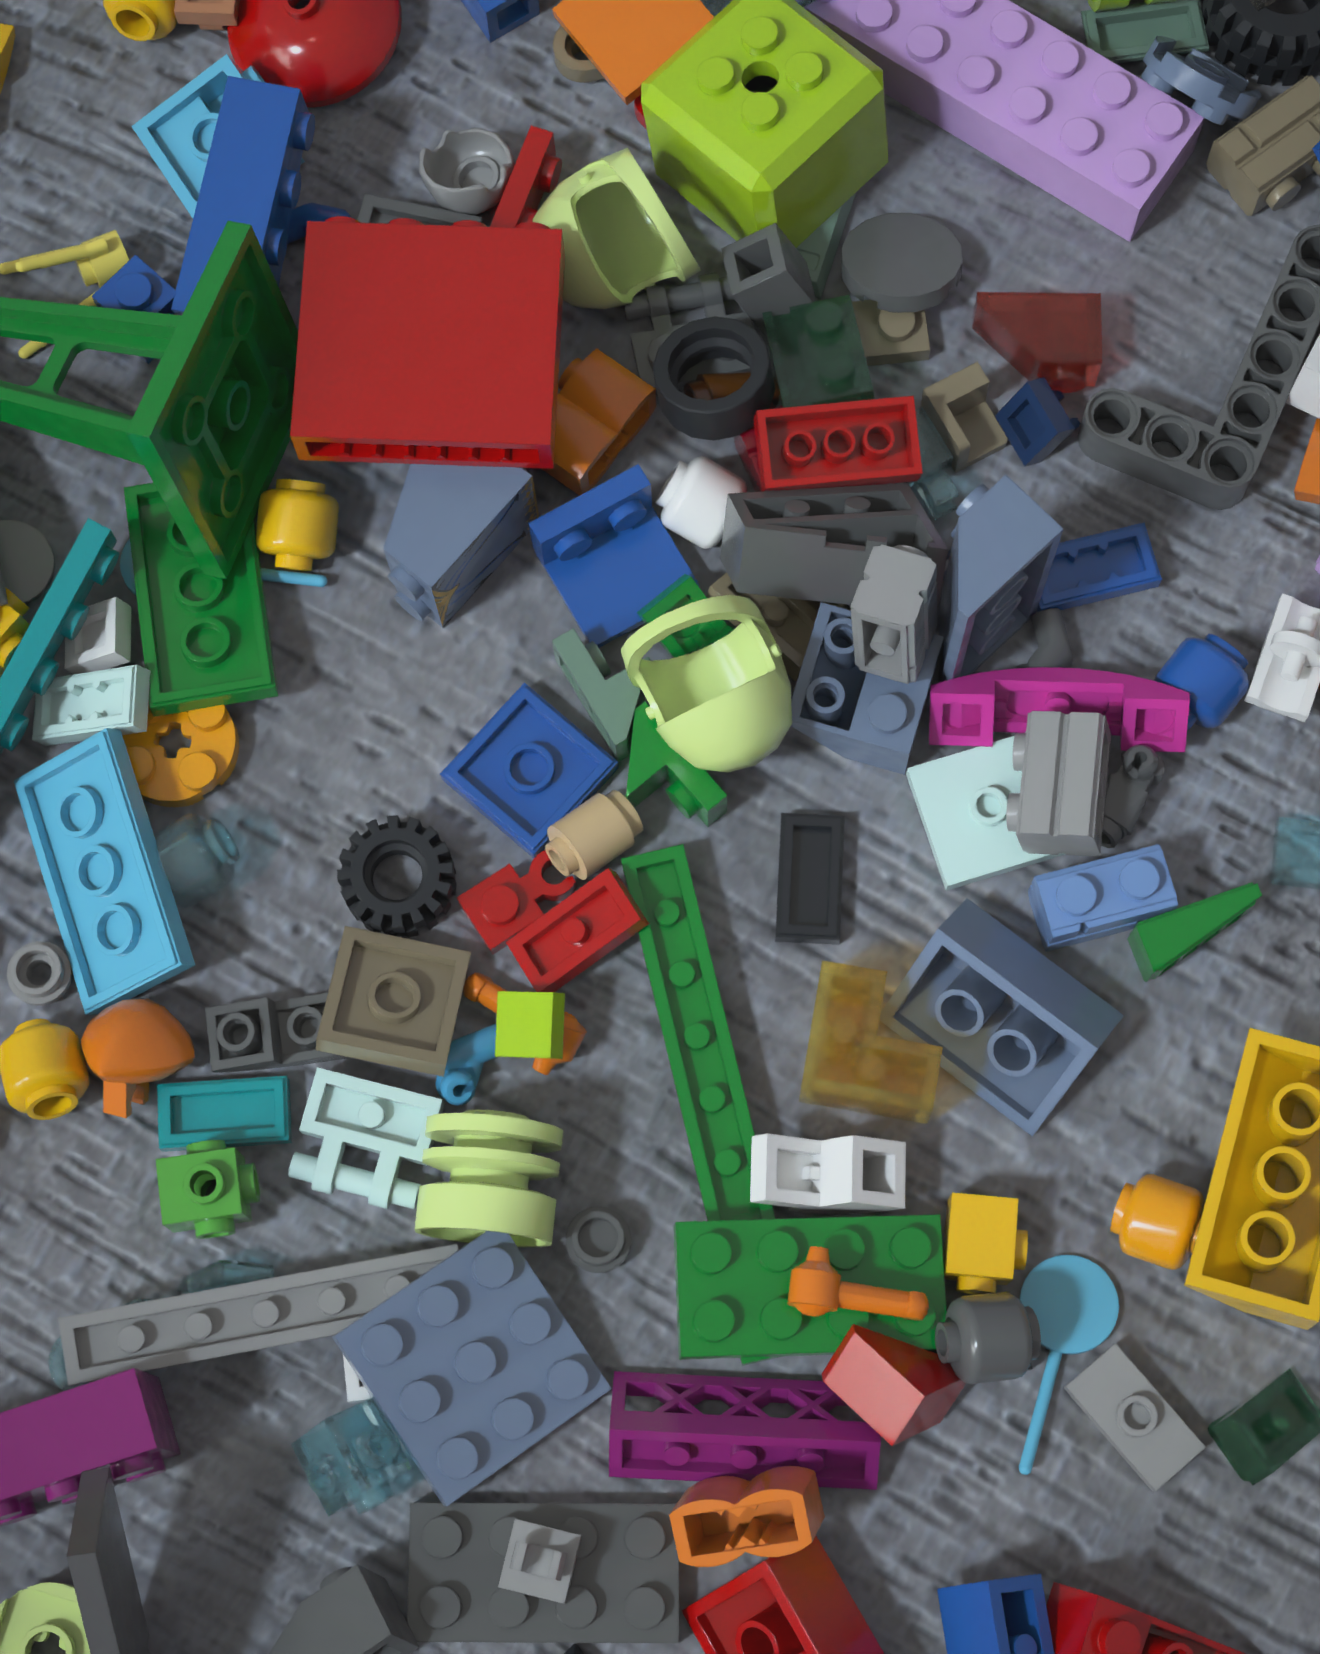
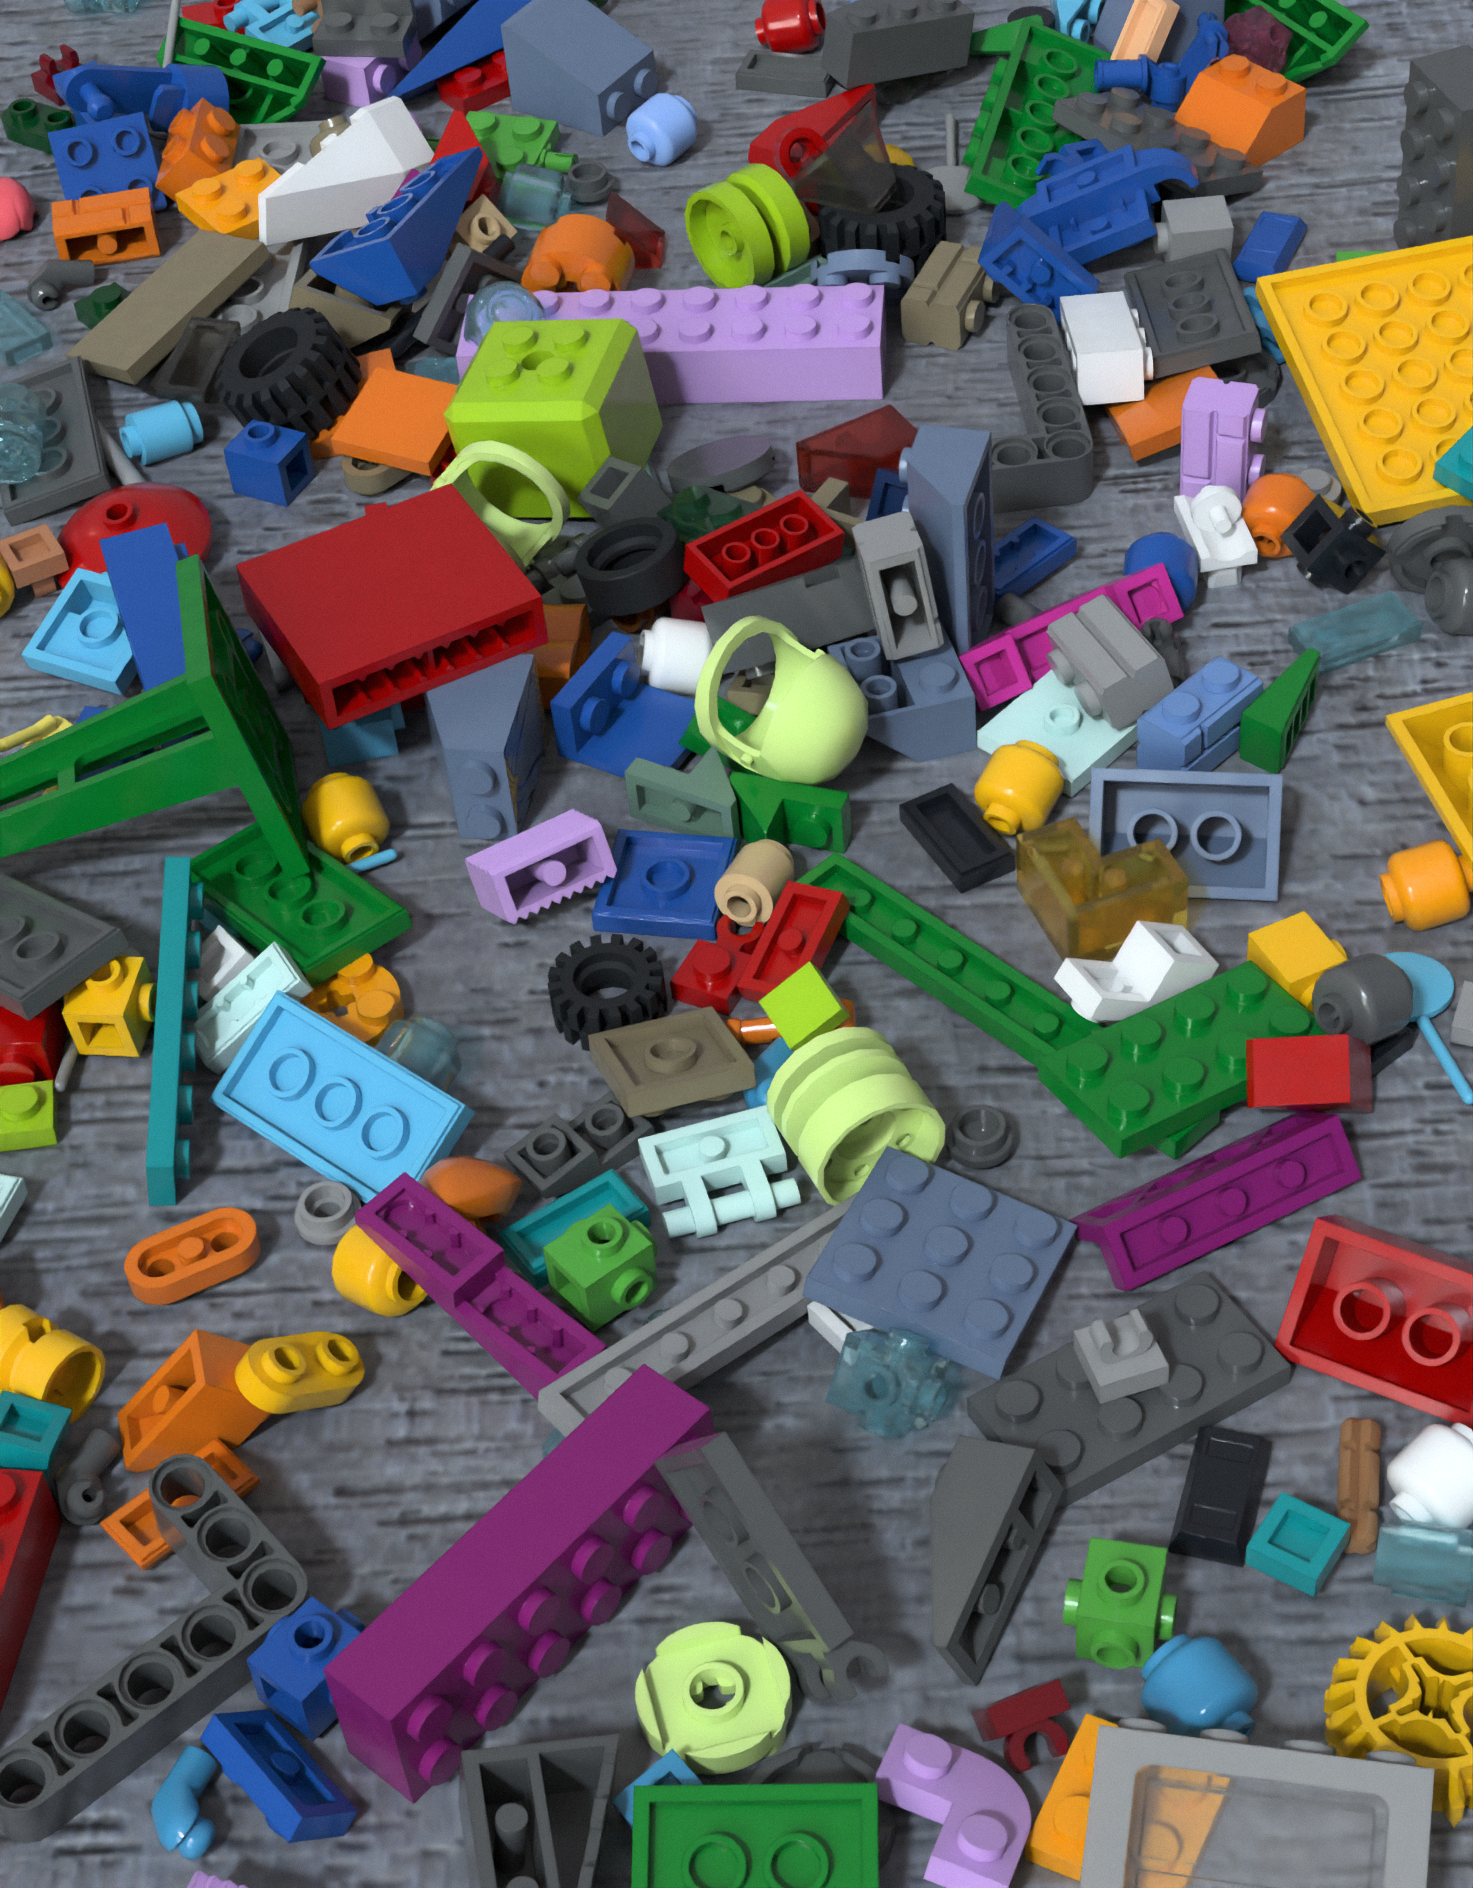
camera: 30 degrees left, 30 degrees down
orange brick [669,1466,825,1567] -> none
orange piece [787,1246,929,1321] -> none
none -> magenta slope [354,1172,607,1400]
none -> lavender brick [465,809,617,925]
none -> yellow head [974,740,1064,835]

